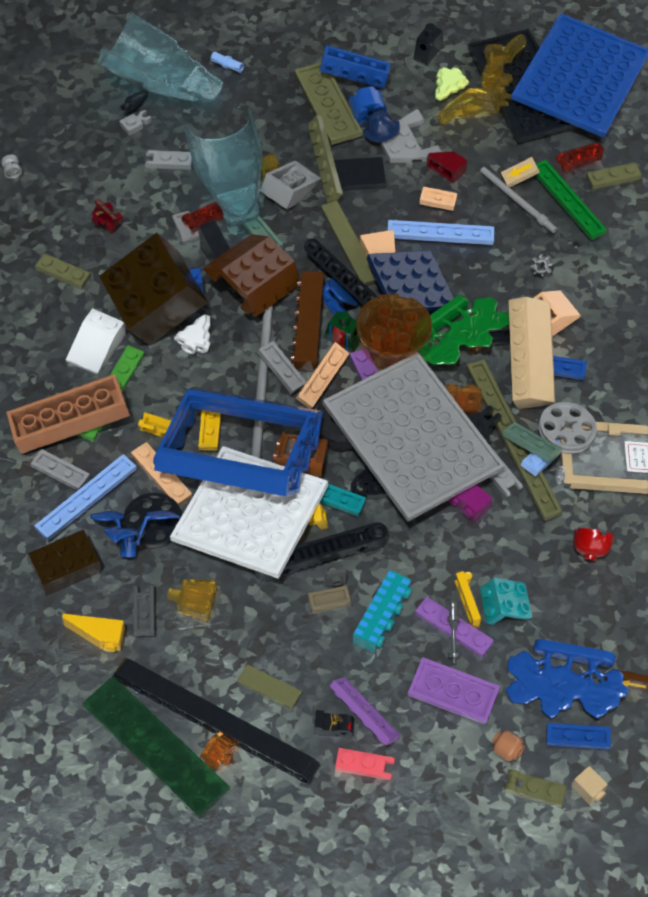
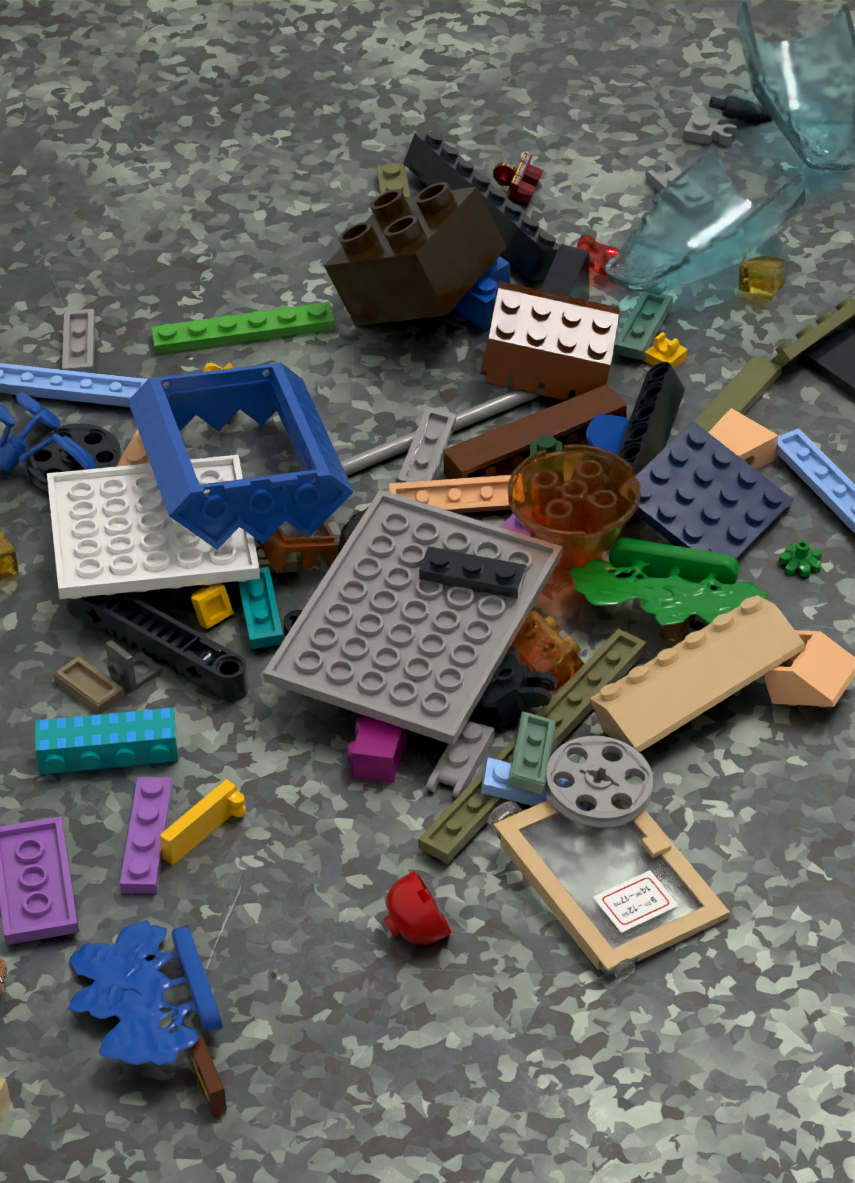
camera: 60 degrees right, 15 degrees down
light grey wheel [1,154,22,179] -> none
nougat brick [6,374,130,454] -> none
white slope [66,308,126,375] -> none
white rock [174,314,211,354] -> none
yellow plate [198,410,221,451] -> none
light grey slope [260,161,321,209] -> none
dark grey piece [447,602,460,664] -> none
teal bracket [480,577,532,625] -> none
blue plate [546,723,611,750] -> none
blue plate [553,356,587,380] -> none
none -> black brick [403,132,560,281]
none -> black plate [419,546,526,598]
none -> yellow tile [645,332,688,369]
none -> green plant [779,540,822,577]

